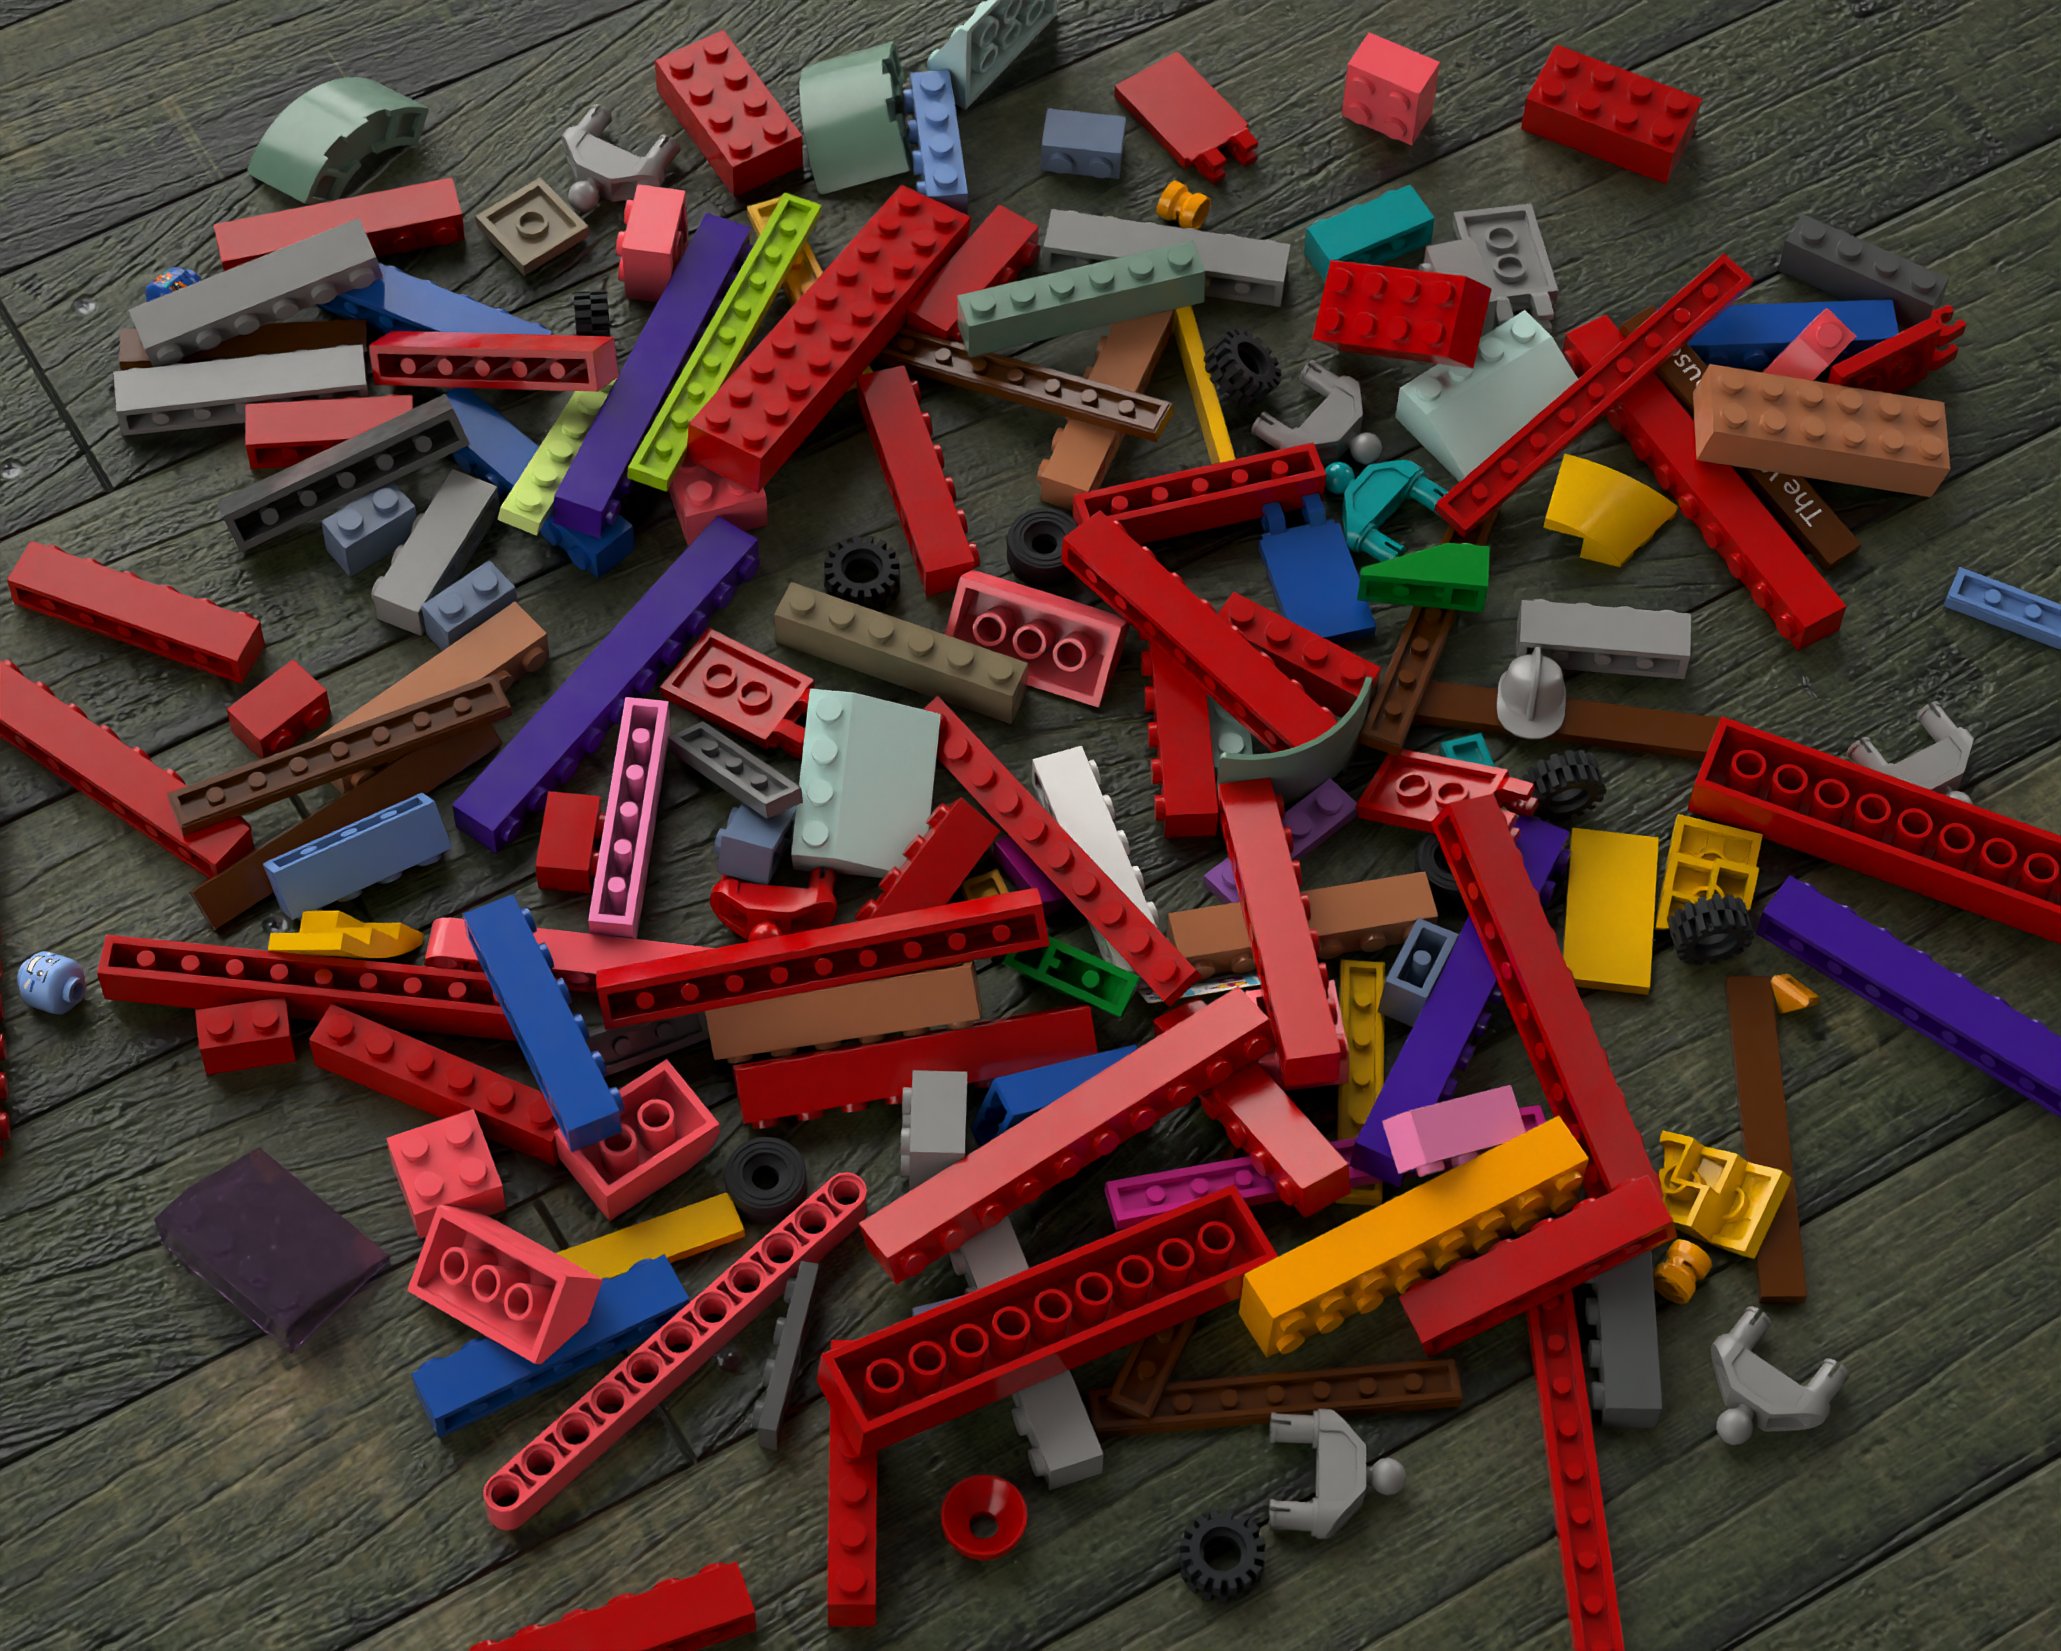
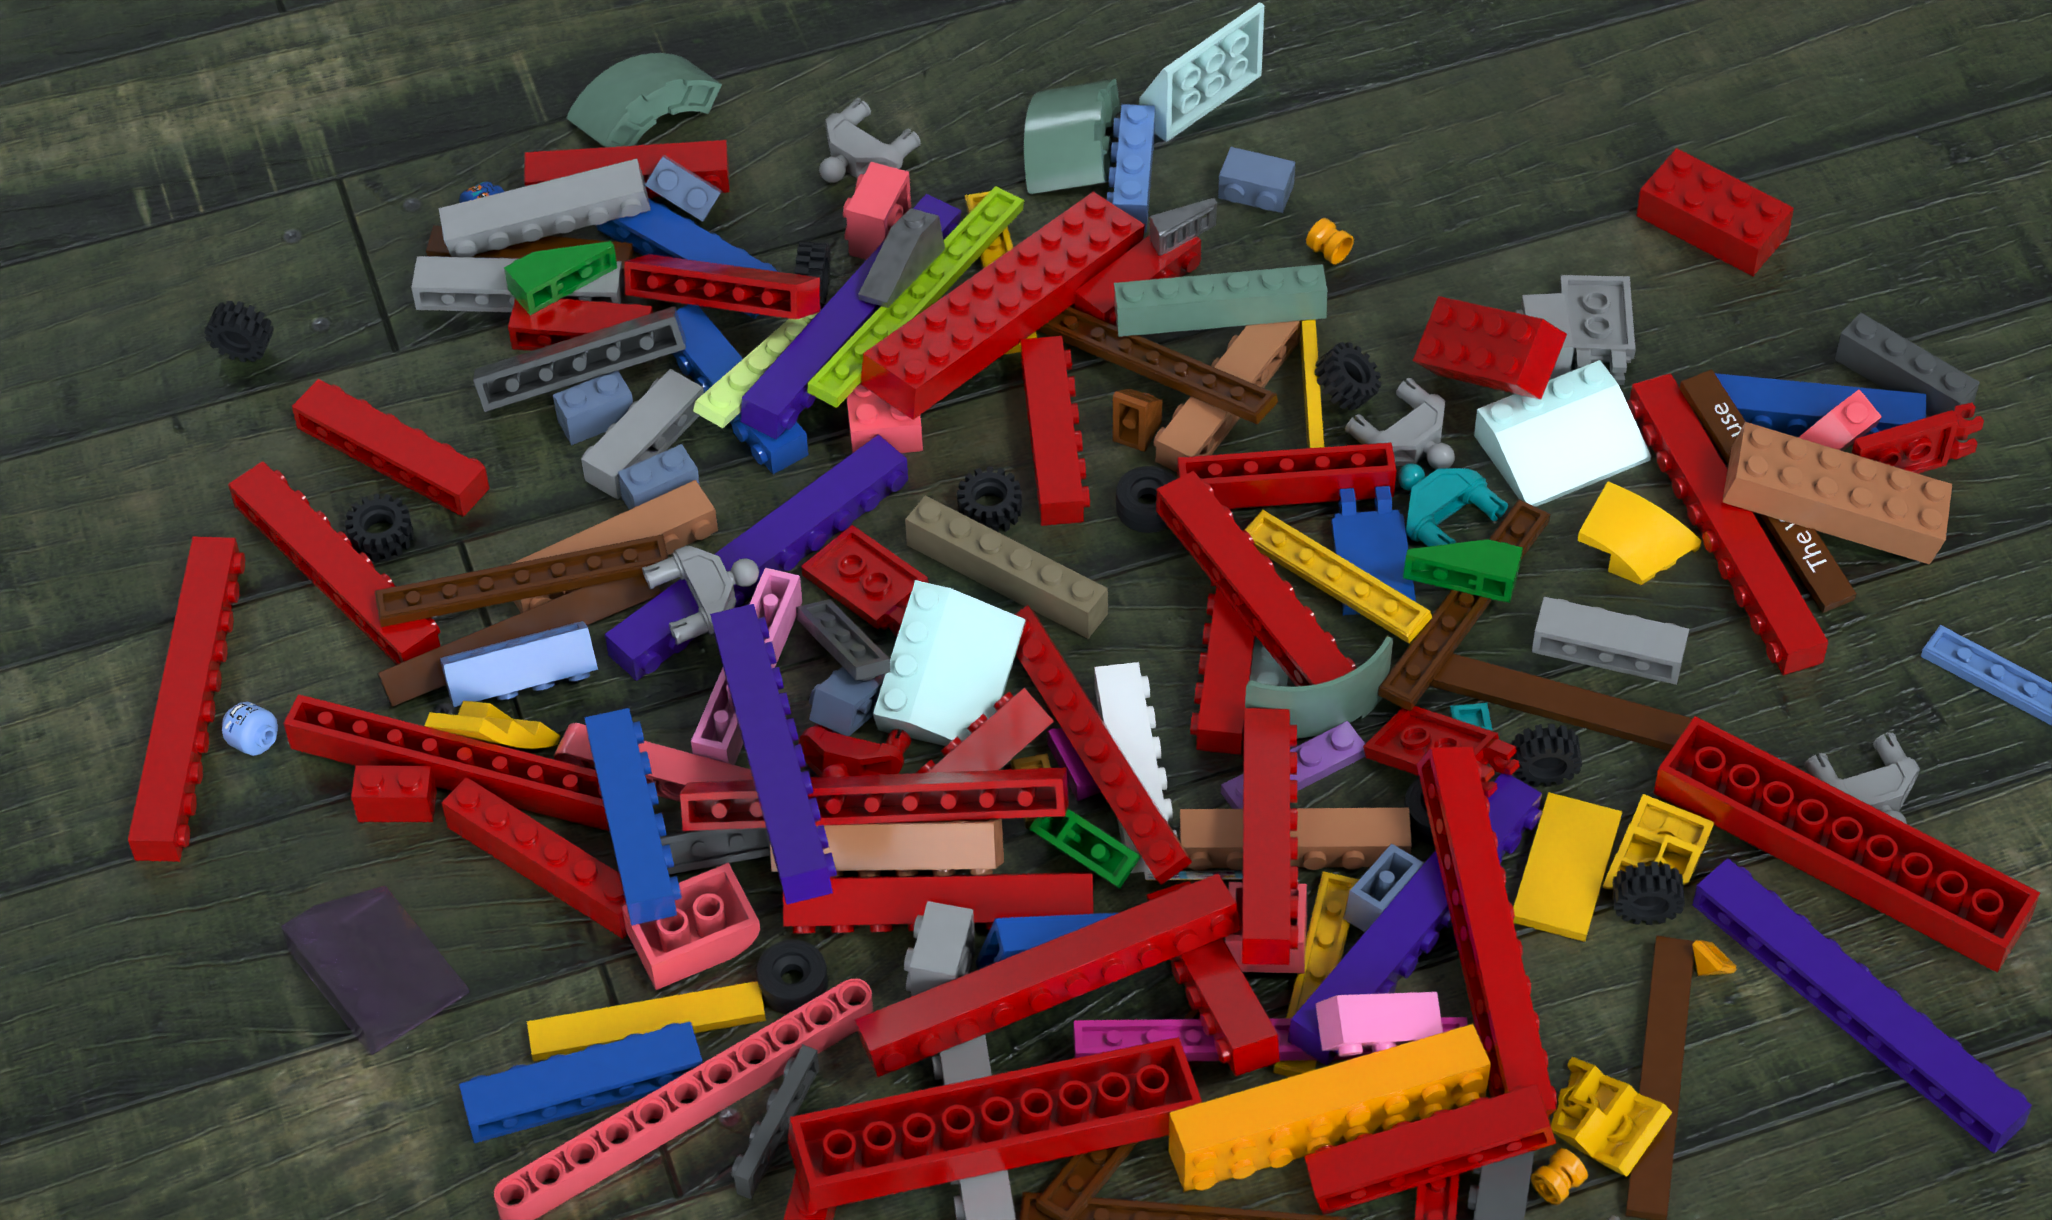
camera: 15 degrees right, 5 degrees down
red brick [227,659,331,759] -> none
coral brick [386,1109,506,1239] -> none
coral slope [407,1205,603,1364] -> none
dark tan plate [475,177,589,276] -> none
red brick [535,791,606,893] -> none
red brick [655,30,803,197] -> none
coral slope [945,569,1130,708] -> none
light grey brick [1043,209,1290,307] -> none
red tile [1114,52,1258,185] -> none
red brick [1217,592,1381,717] -> none
teal brick [1304,185,1435,282] -> none
coral brick [1341,32,1440,145] -> none
red plate [1434,253,1754,538] -> none
light grey piece [1496,647,1566,740] -> none
none -> black tyre [345,494,414,562]
none -> green slope [504,241,618,315]
none -> light grey connector [642,546,759,645]
none -> sand blue brick [645,155,722,222]
none -> dark purple brick [710,604,837,904]
none -> flat silver slope [858,208,945,308]
none -> dark orange slope [1113,389,1162,452]
none -> flat silver slope [1150,198,1217,255]
none -> yellow tile [1245,510,1432,644]

